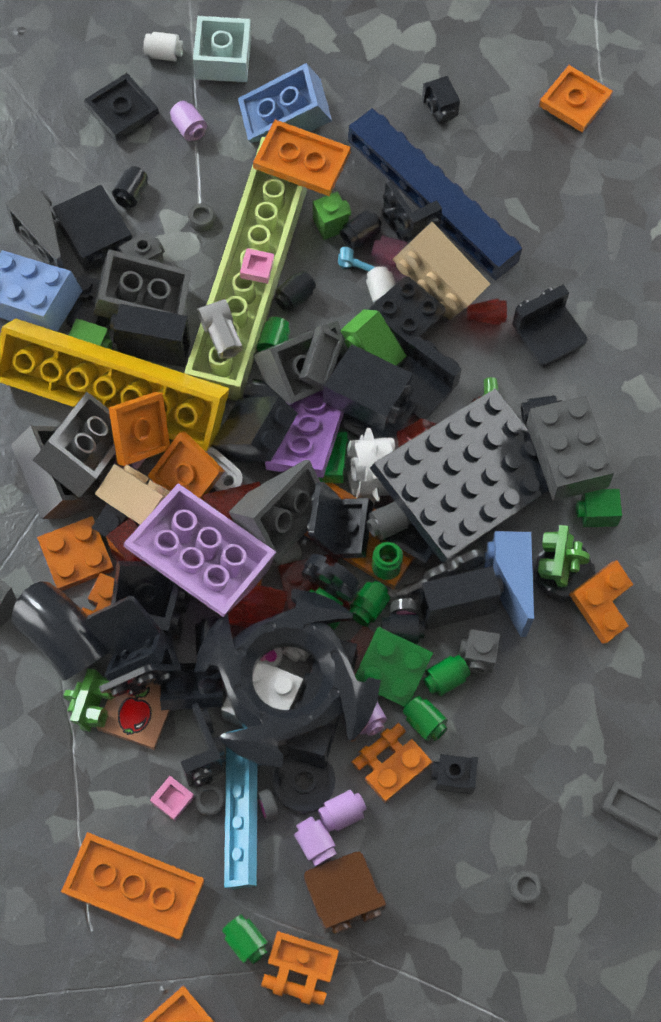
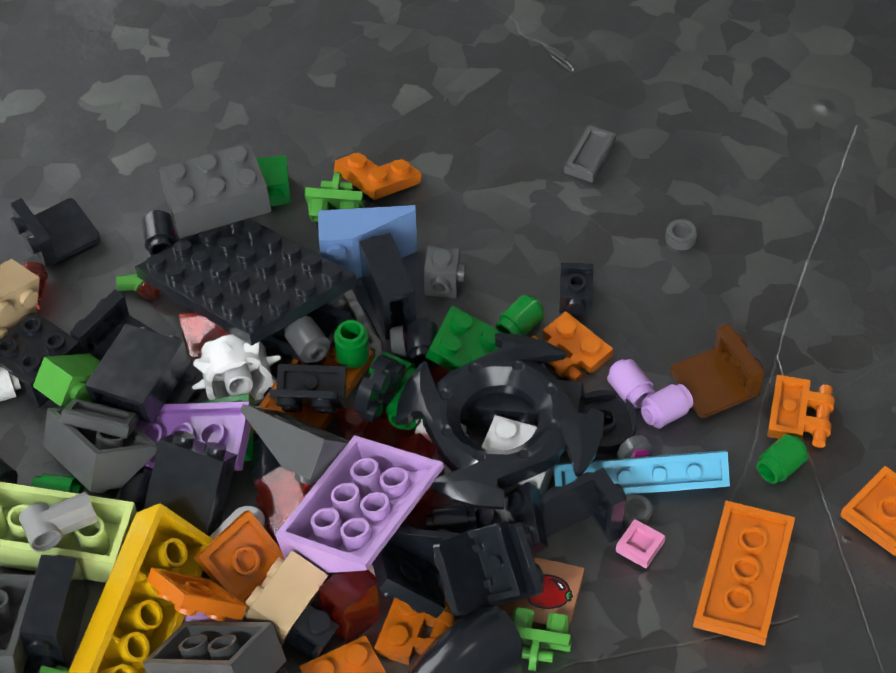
camera: 90 degrees left, 15 degrees down
green brick [423,655,471,697] -> none

